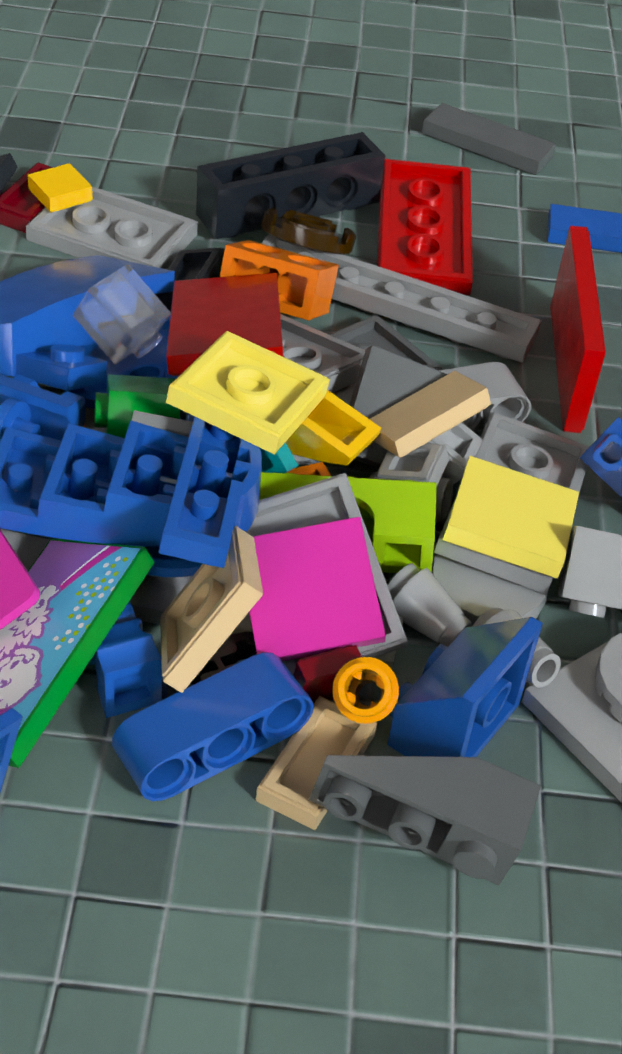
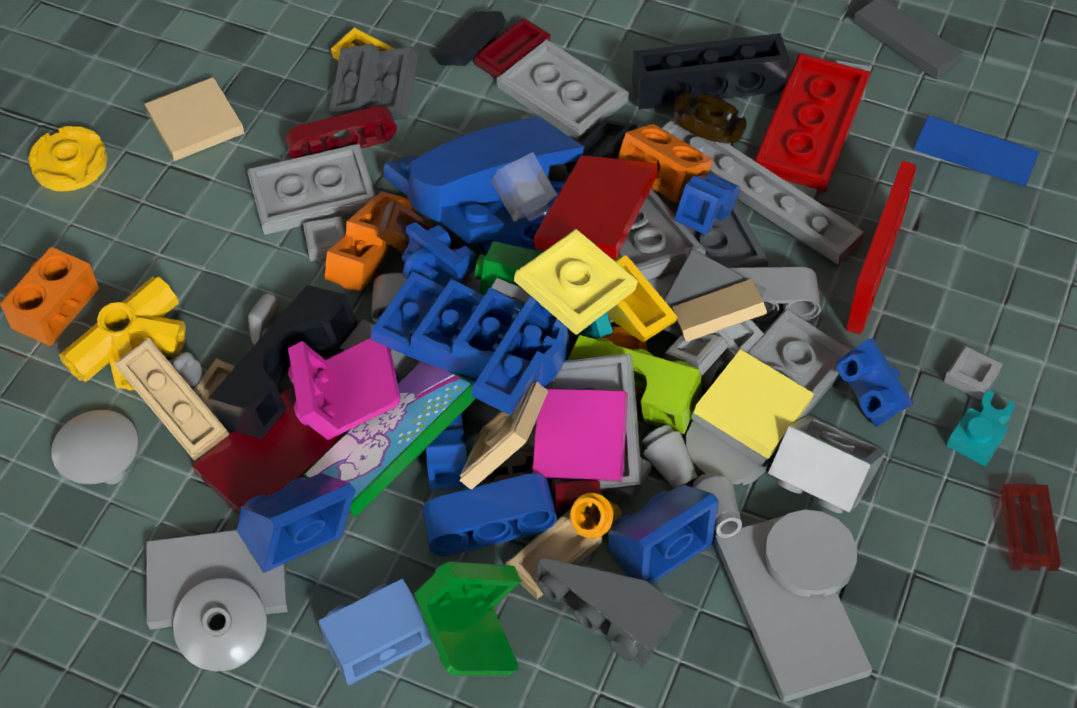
camera: 25 degrees right, 10 degrees up
yellow tile [28,163,92,213] -> none
none -> medium blue brick [318,578,431,686]
none -> green bracket [414,560,522,676]
none -> blue leg [674,173,740,235]

